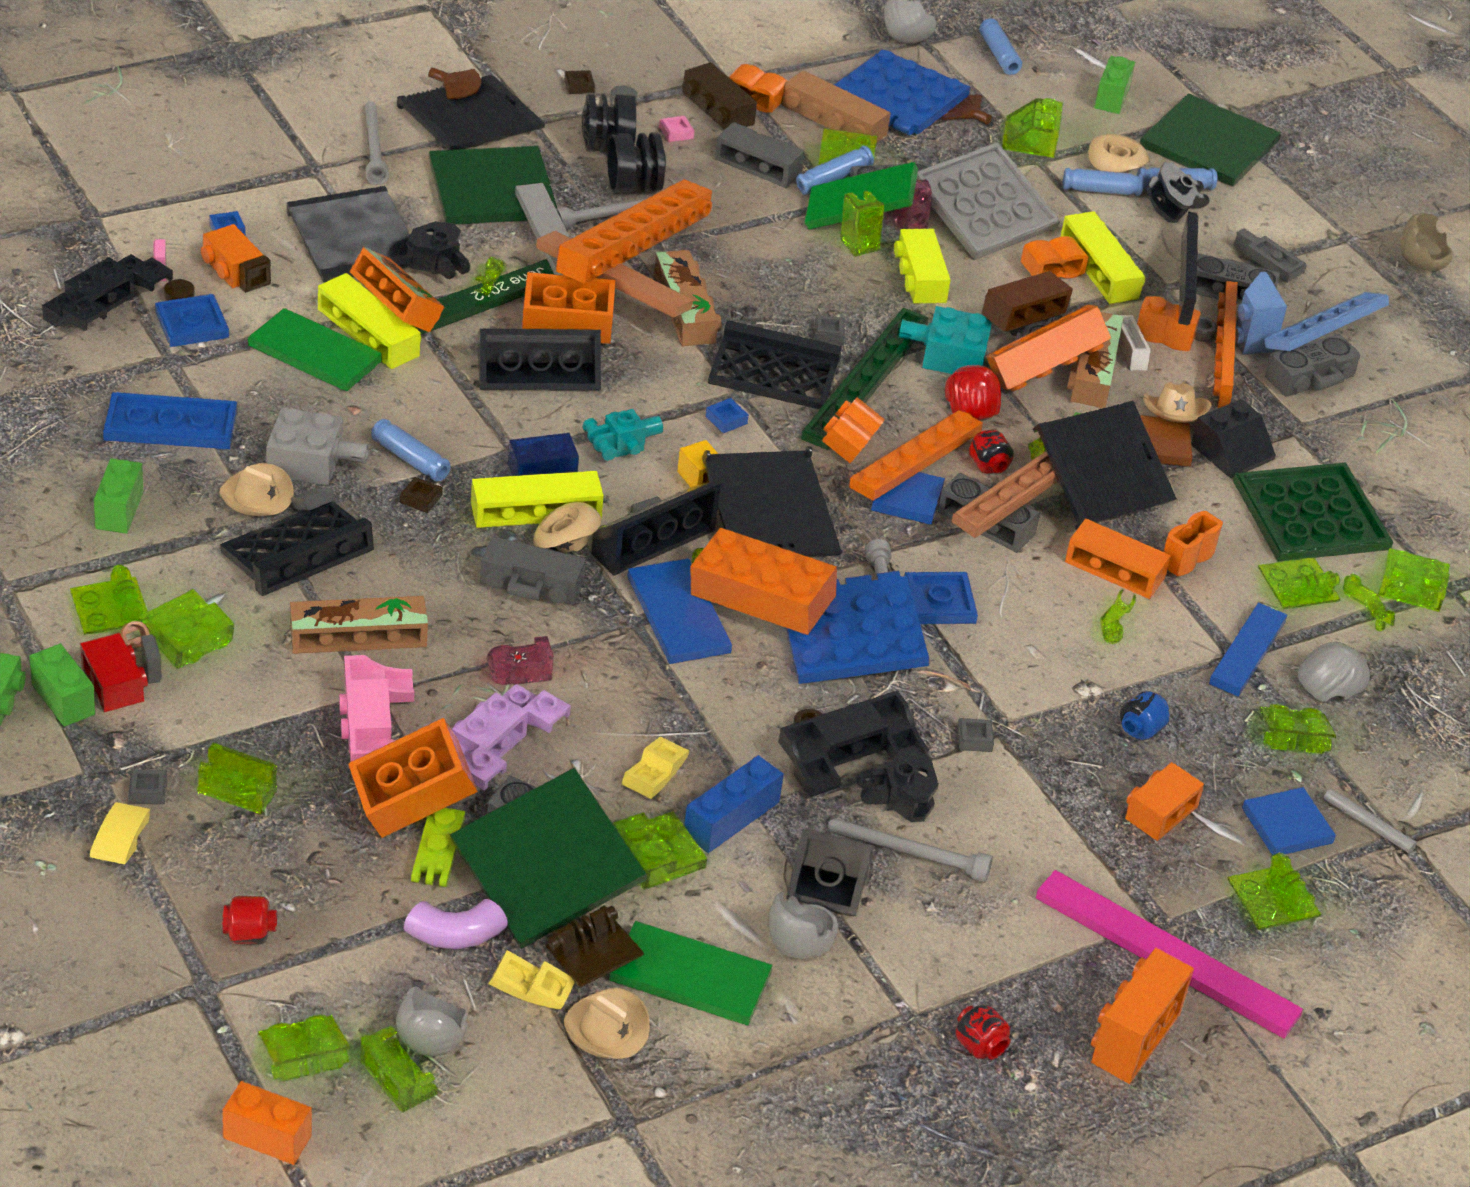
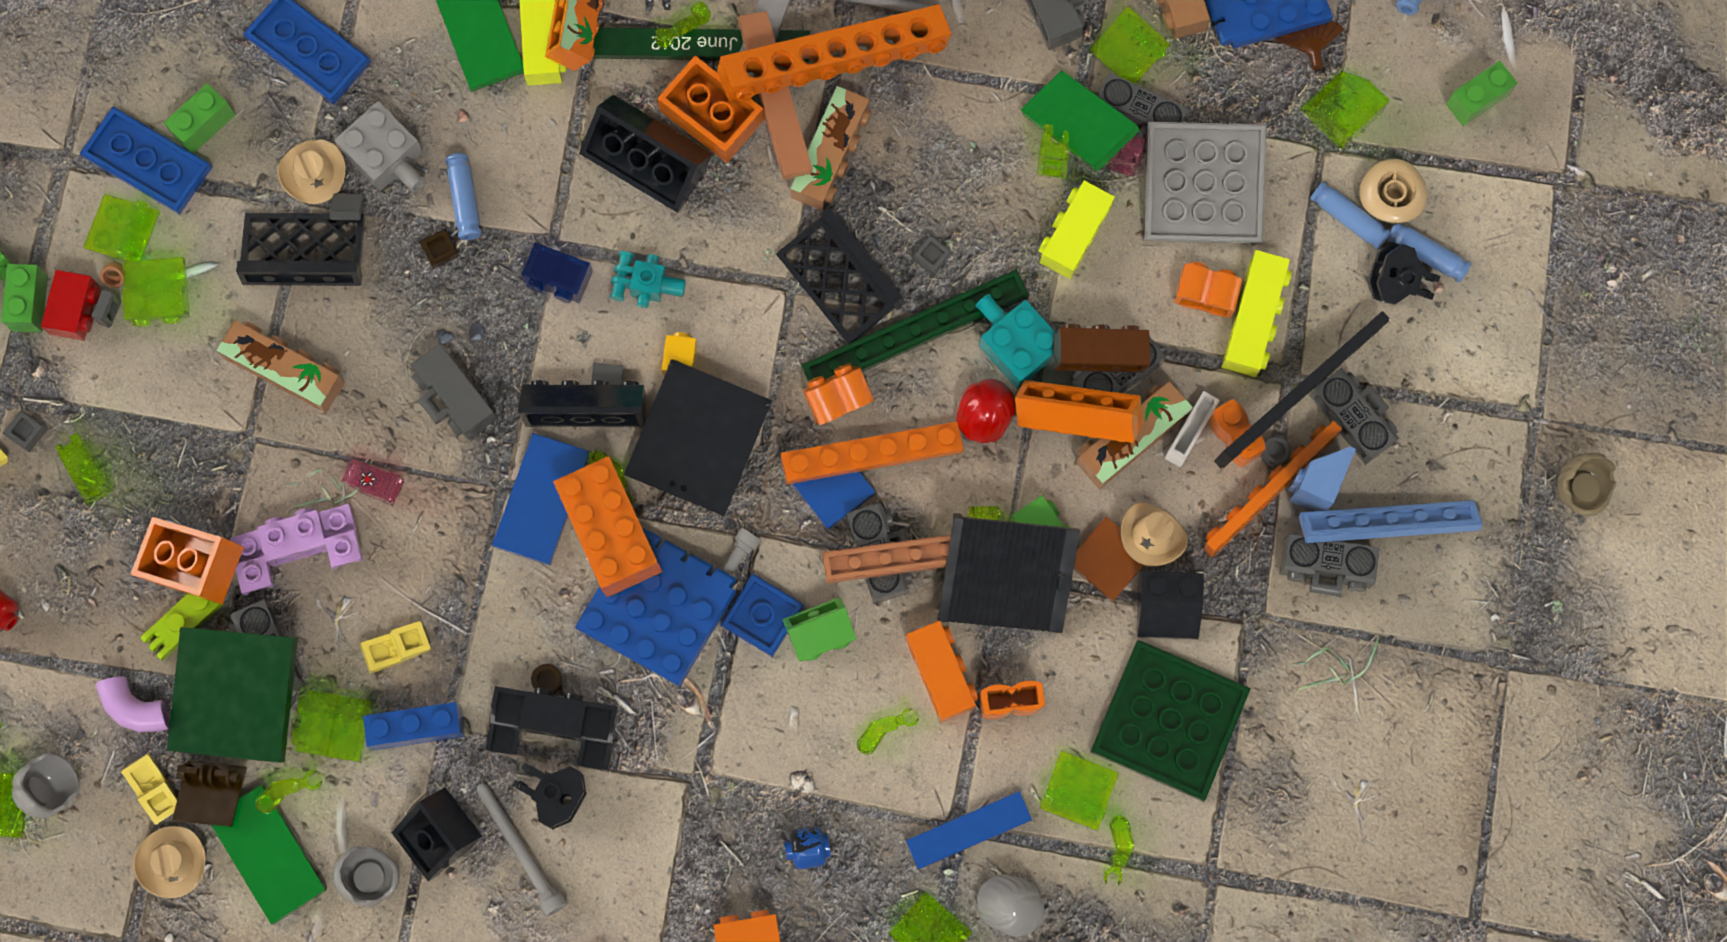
camera: 40 degrees right, 35 degrees up
bright pink bracket [339,655,414,762] -> none
neon yellow brick [471,471,604,528] -> none
tan hat [533,502,601,554] -> none
blue plate [705,398,749,434] -> none
medium blue axle [796,146,874,195] -> none
dark grey tile [957,718,994,752] -> none
head [969,430,1014,474] -> none
dark green tile [1140,93,1281,187] -> none
dark grey hinge [1233,228,1307,282] -> none
clear neon green plate [1378,548,1450,612] -> none
none -> blue tile [79,106,213,215]
none -> clear neon green arm [255,770,322,814]
none -> bright green brick [782,597,857,662]

